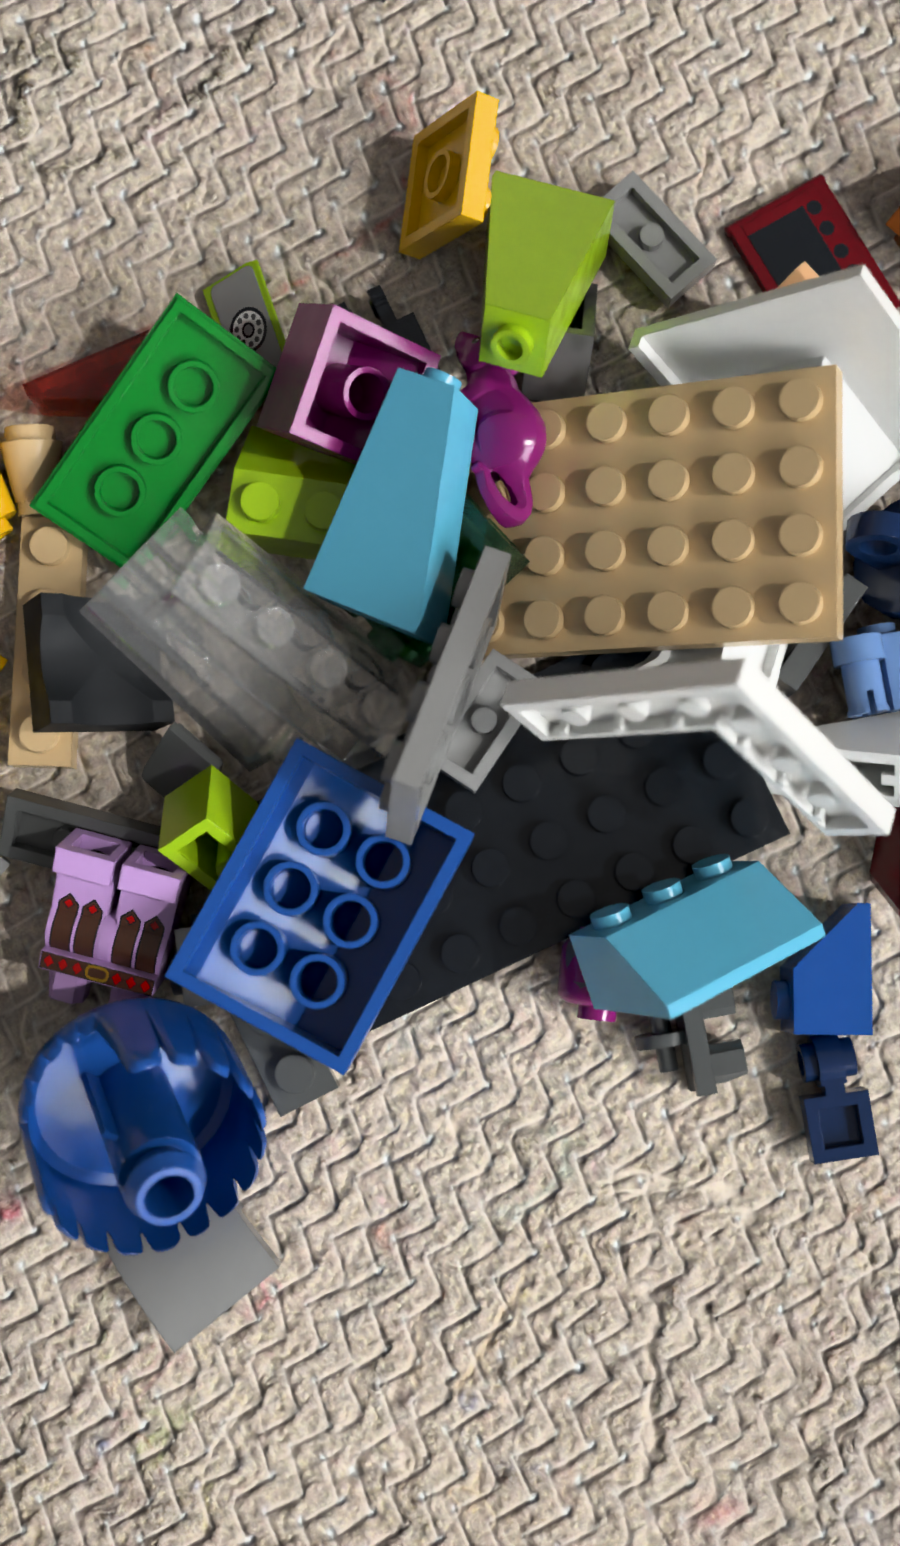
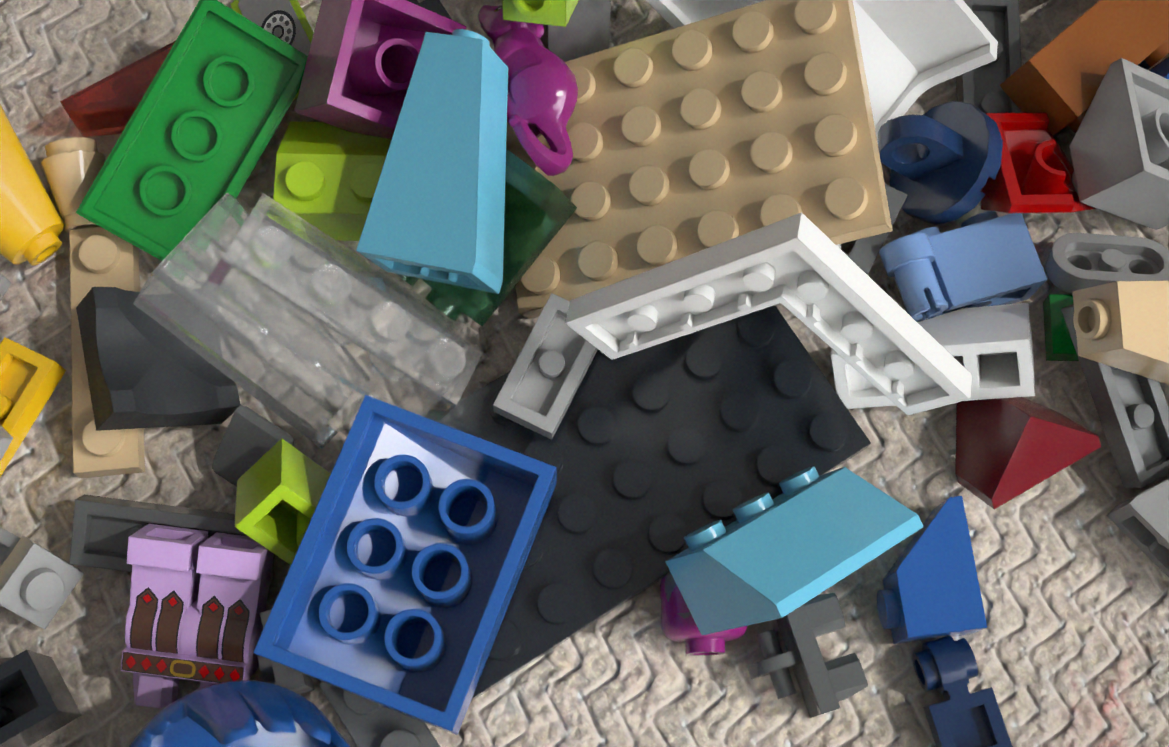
camera: 10 degrees left, 10 degrees down
light grey plate [378,546,511,845] -> none

